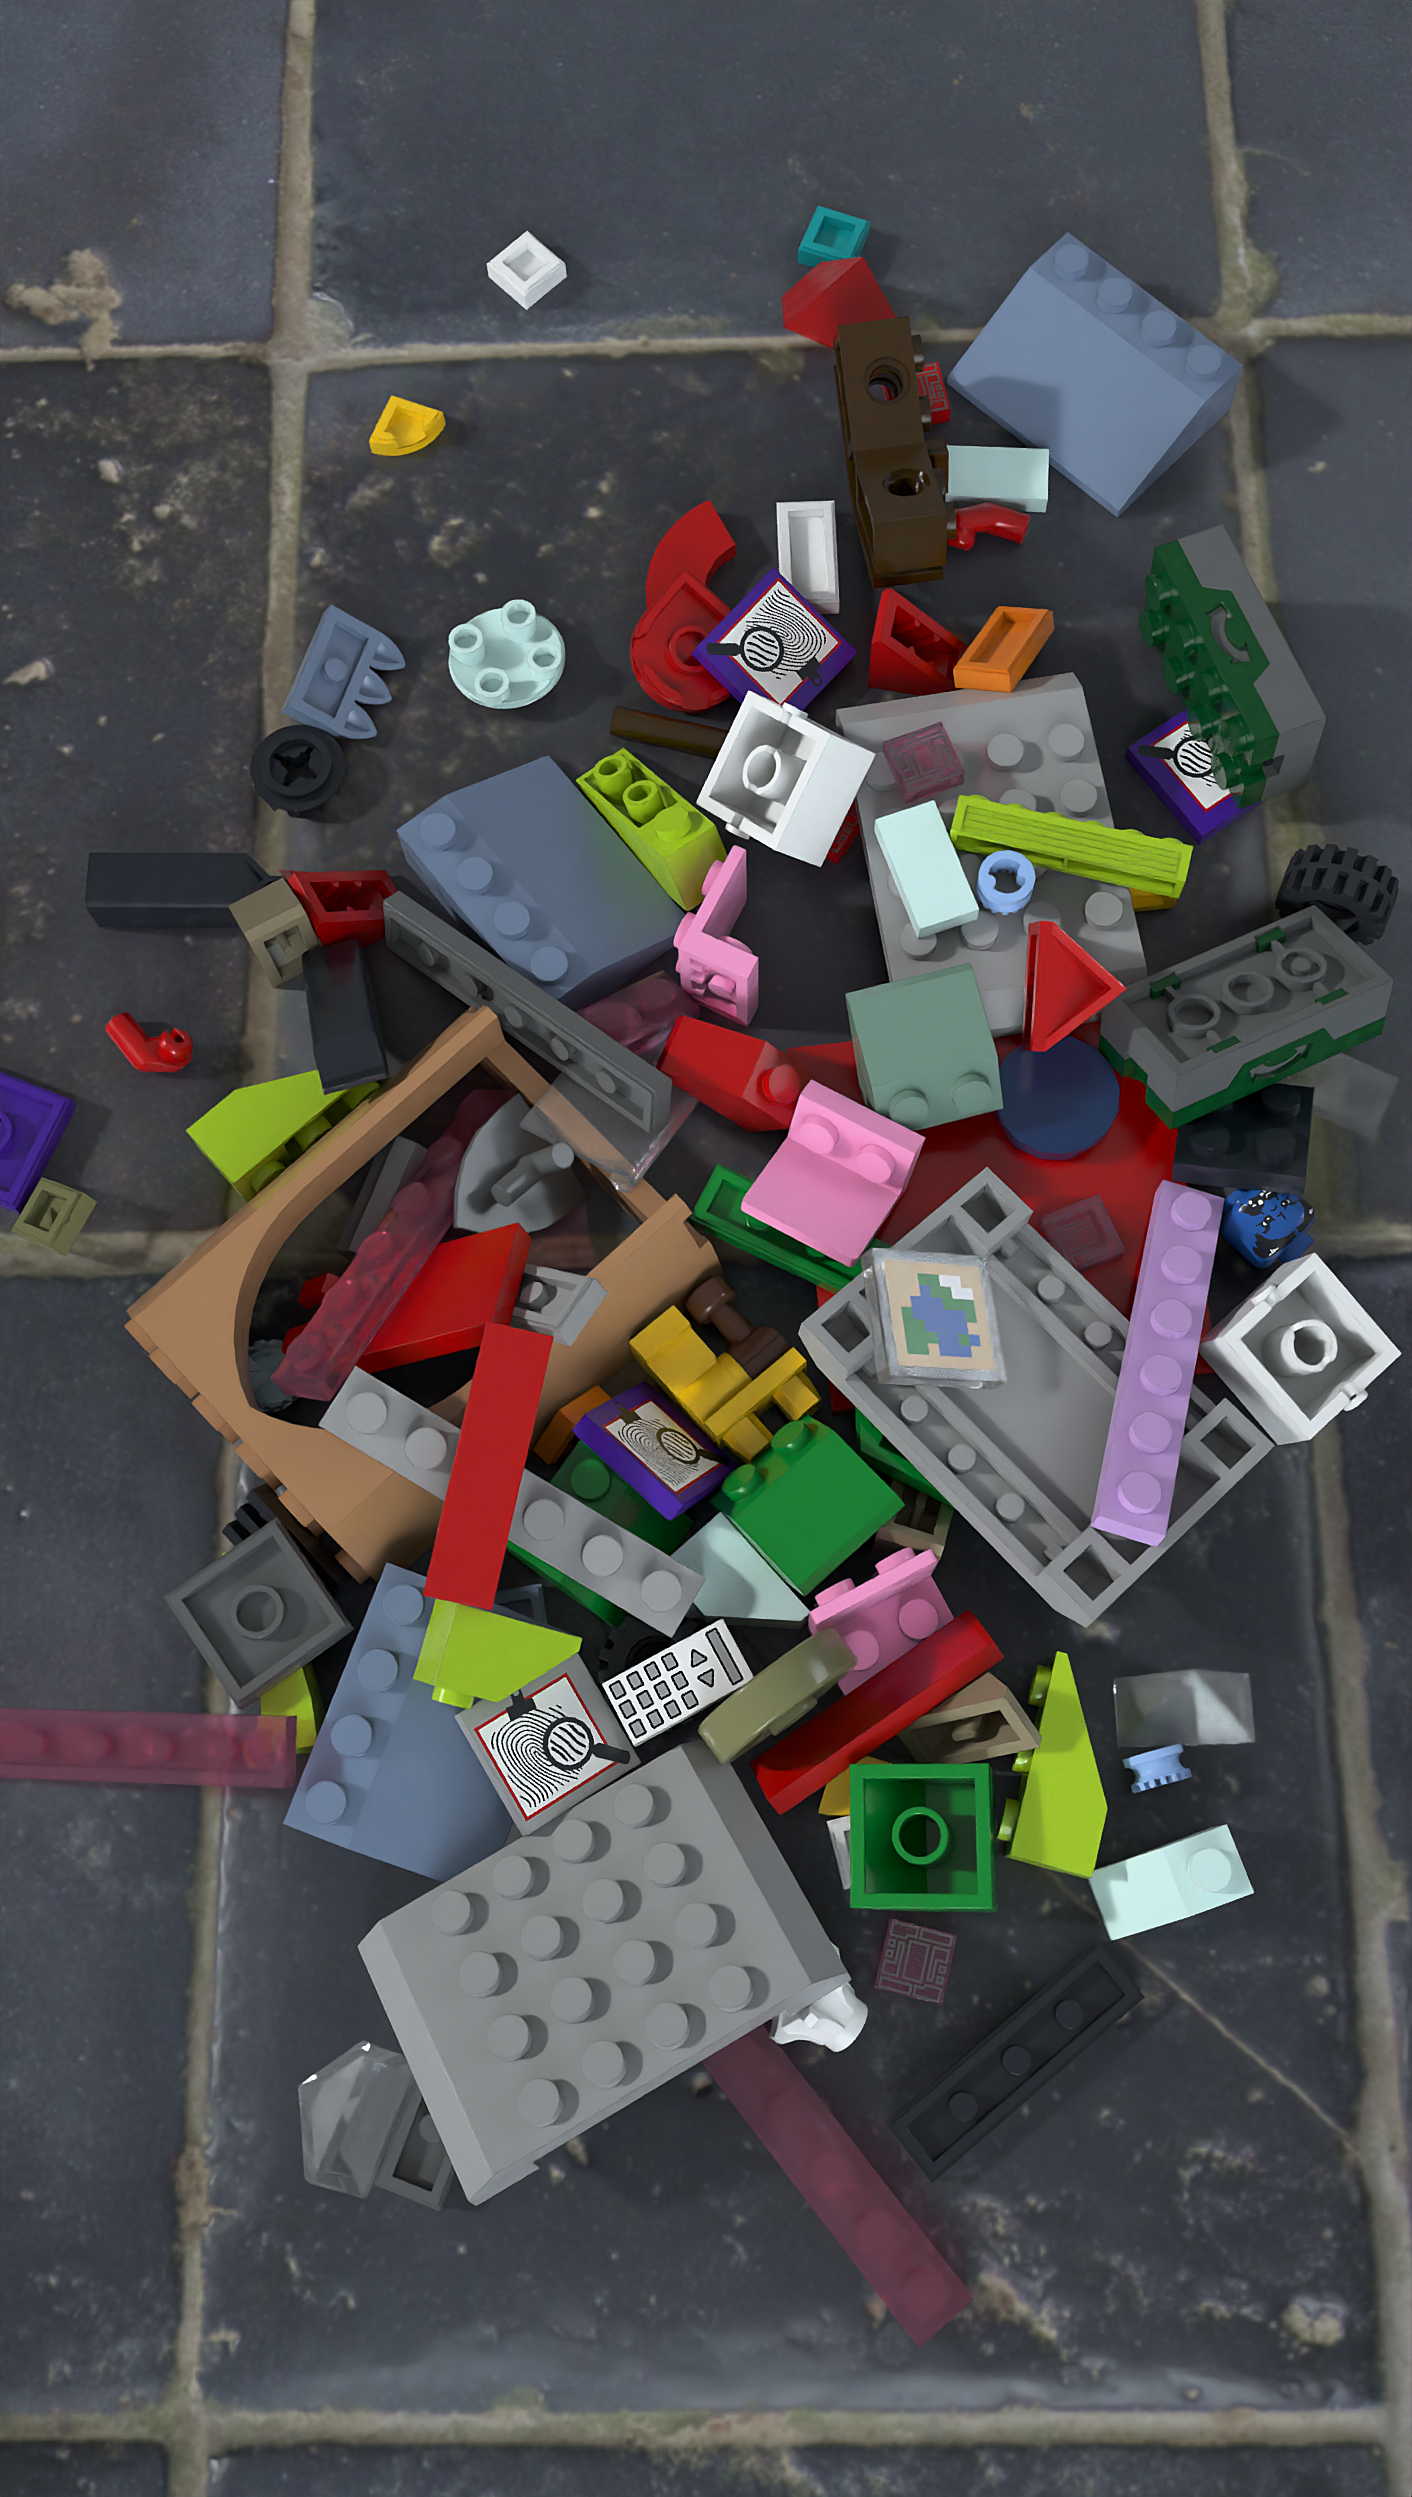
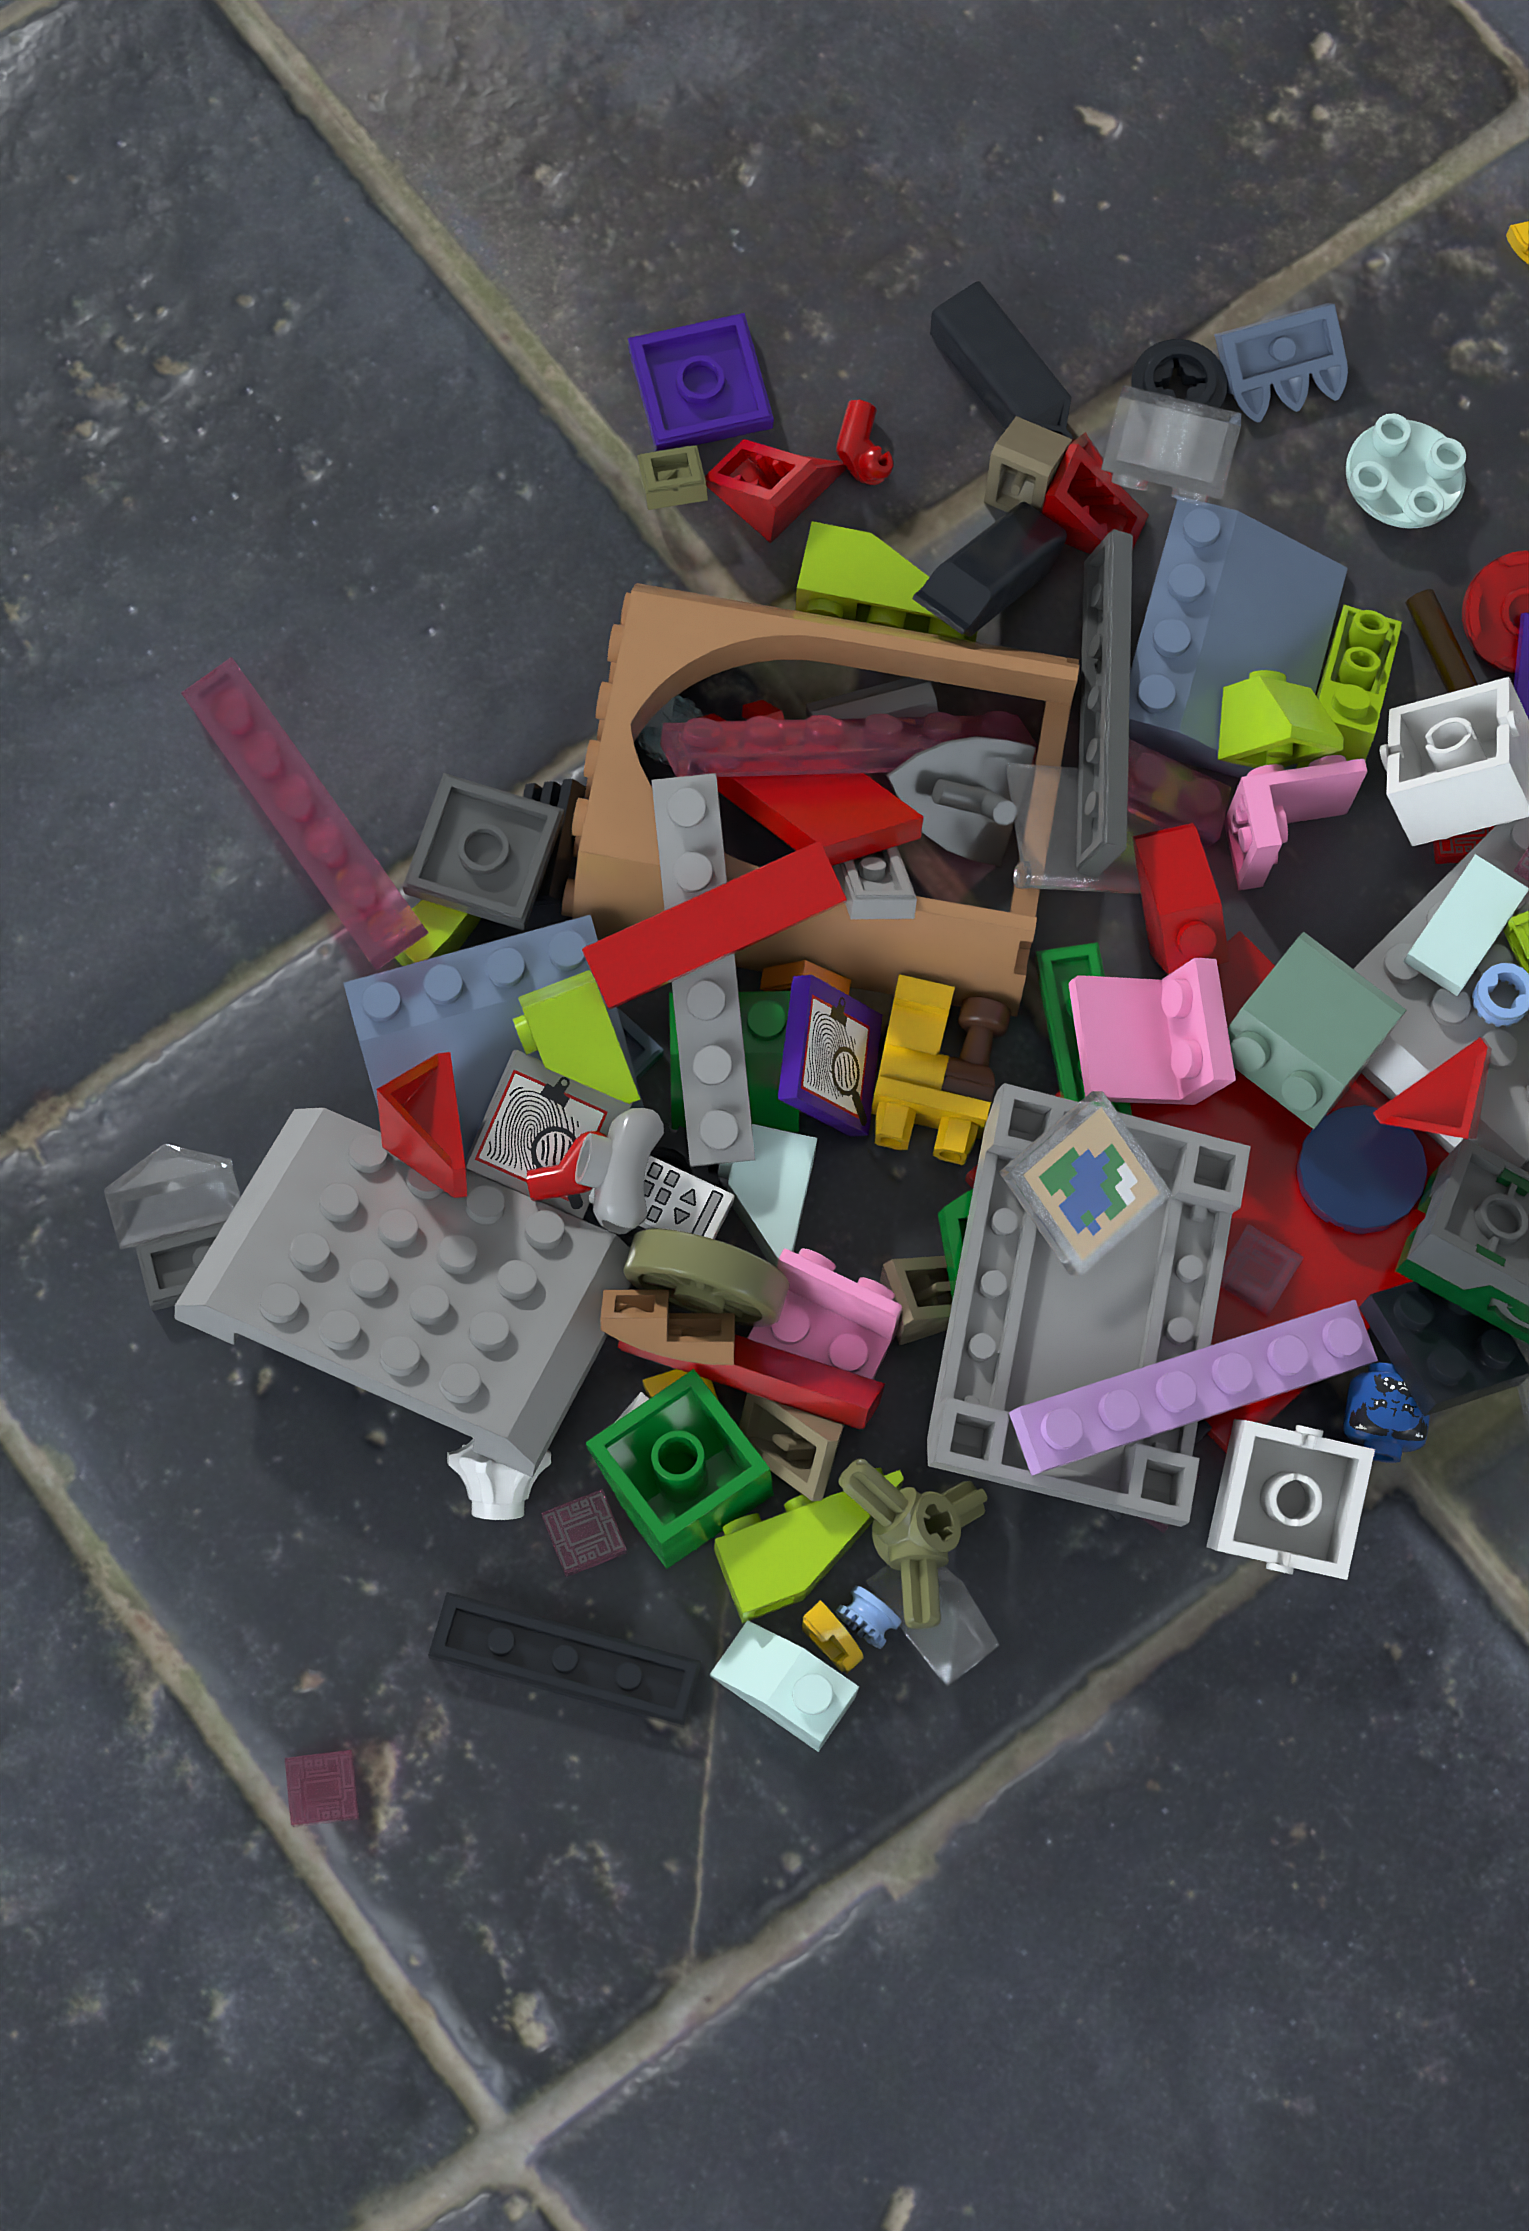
camera: 45 degrees right, 0 degrees up
clear pink plate [701,2024,974,2348] -> none
green slope [709,1414,905,1596] -> none
none -> clear pink tile [285,1750,360,1828]
none -> red slope [376,1052,467,1198]
none -> red arm [527,1131,607,1201]
none -> light grey piece [575,1108,664,1234]
none -> medium nougat slope [600,1290,735,1365]
none -> red slope [705,439,847,543]
none -> yellow tile [802,1600,864,1674]
none -> olive bush [839,1459,988,1629]
none -> clear brick [1101,385,1241,505]
none -> lime slope [1218,670,1344,768]

